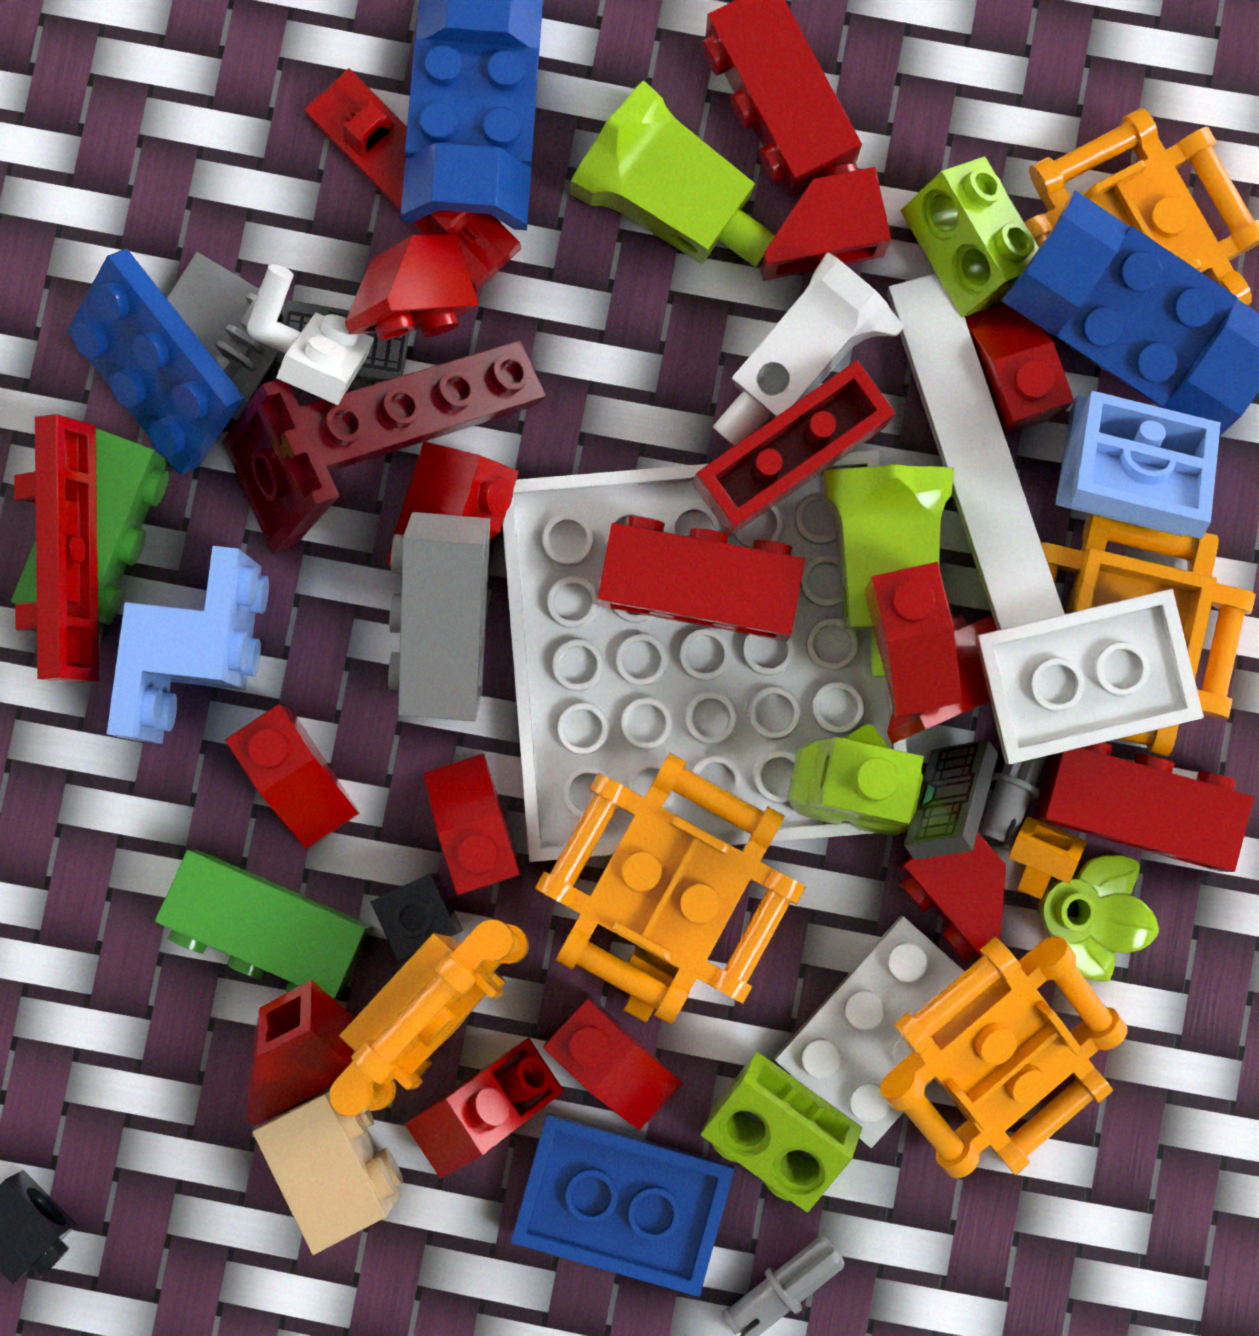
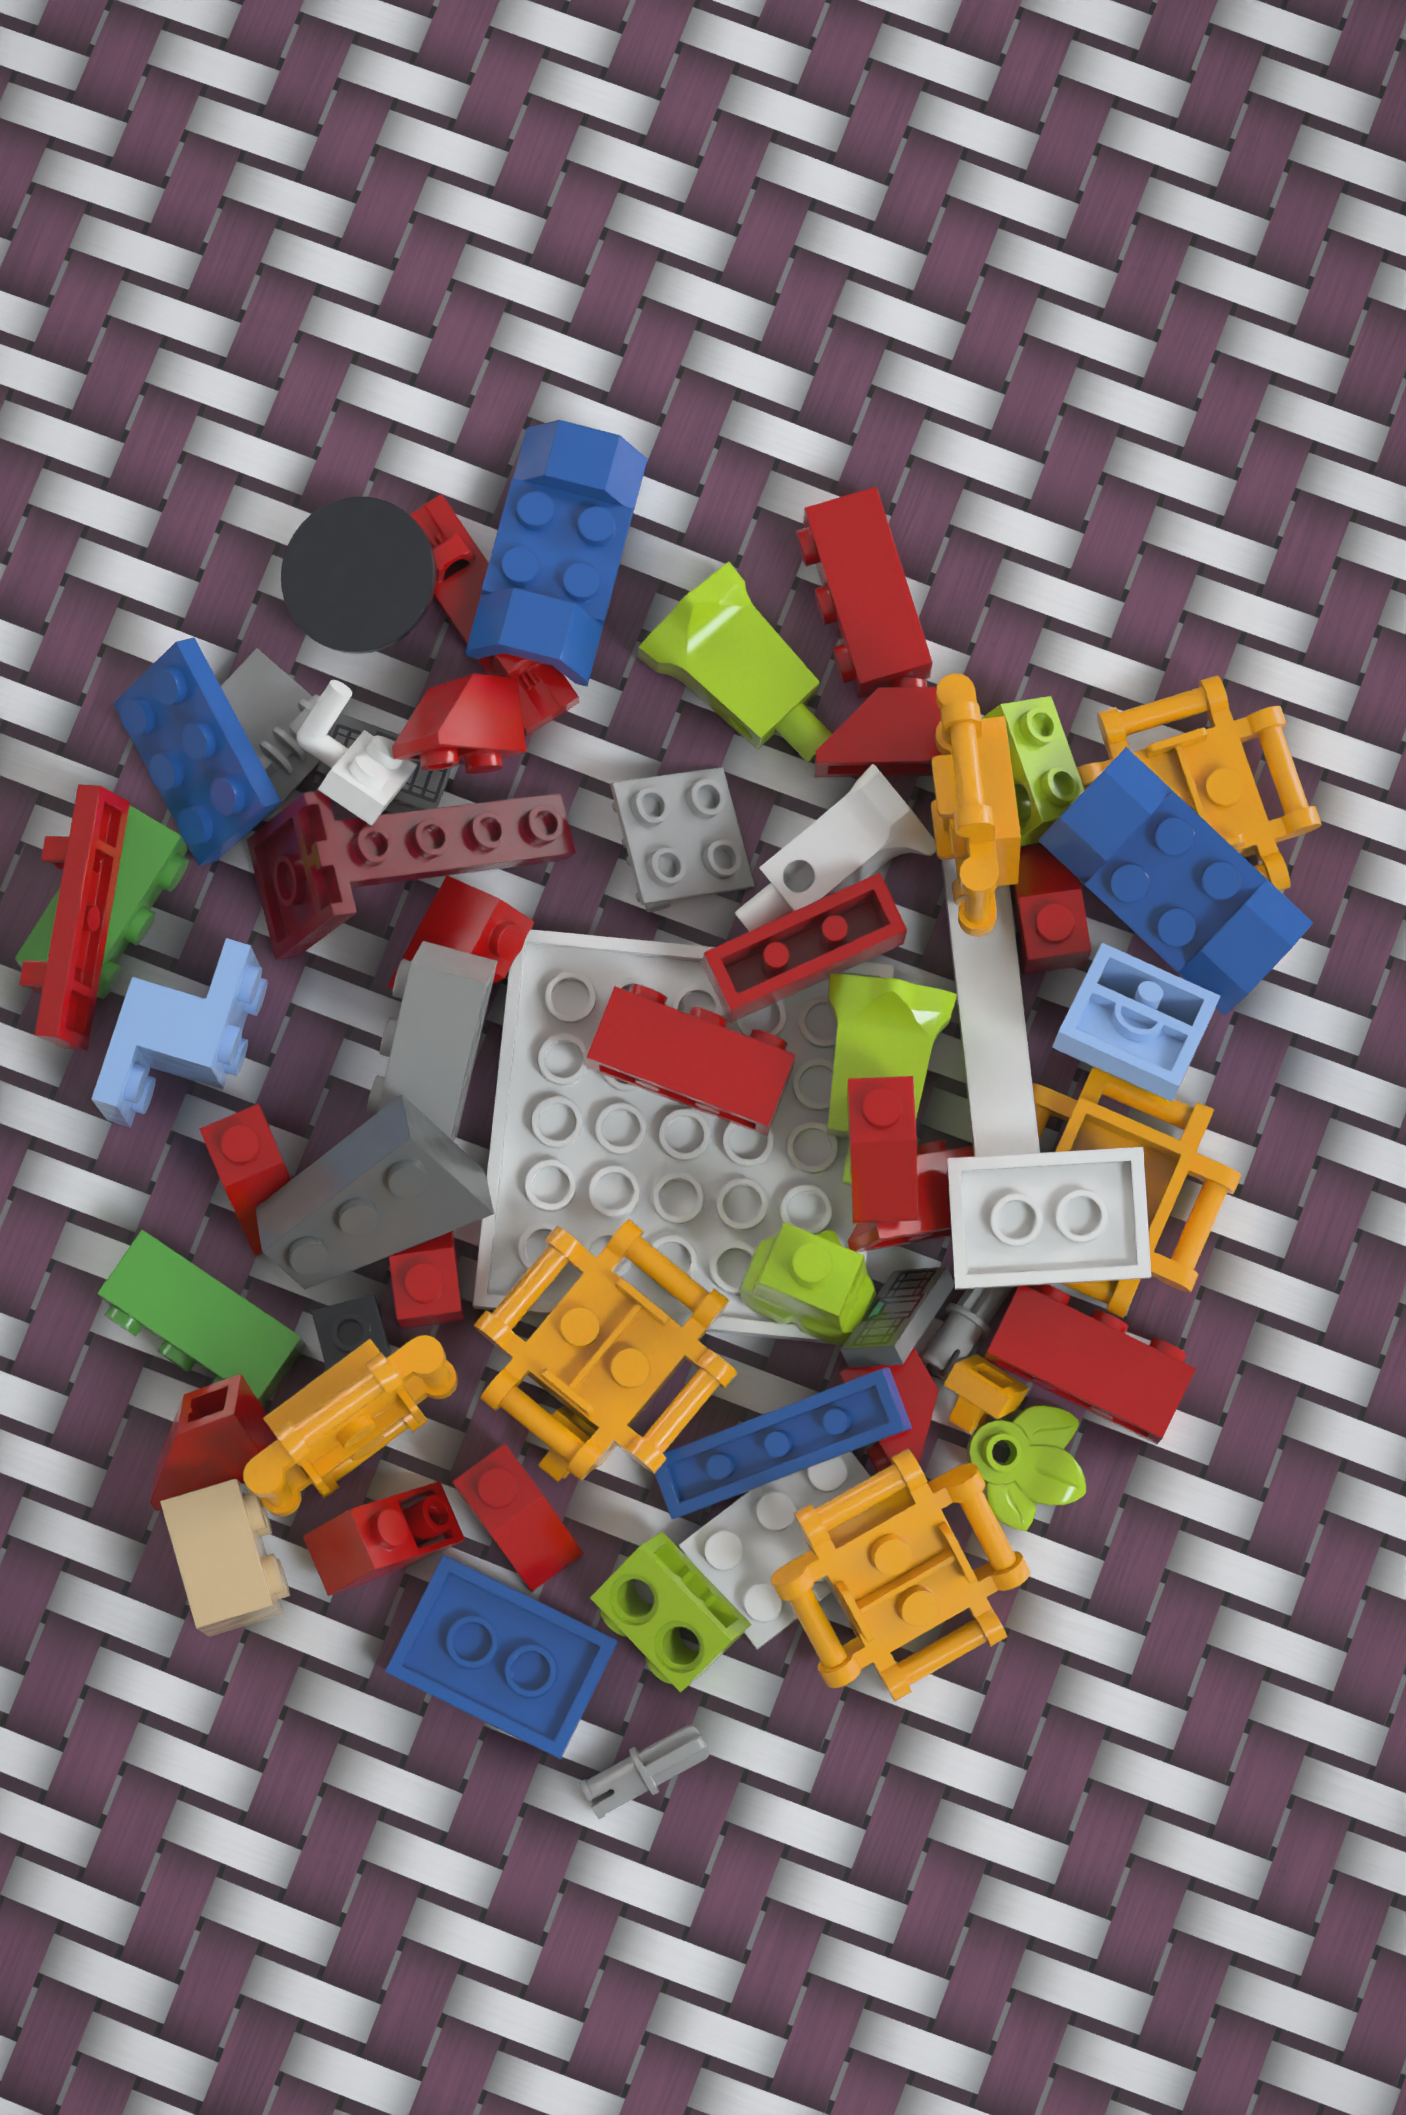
camera: 10 degrees right, 5 degrees down
none -> dark grey wedge [255,1094,494,1289]
none -> black piece [281,497,437,654]
none -> light grey hinge [610,767,755,912]
none -> blue plate [655,1367,912,1519]
none -> light orange brick [931,673,1021,937]

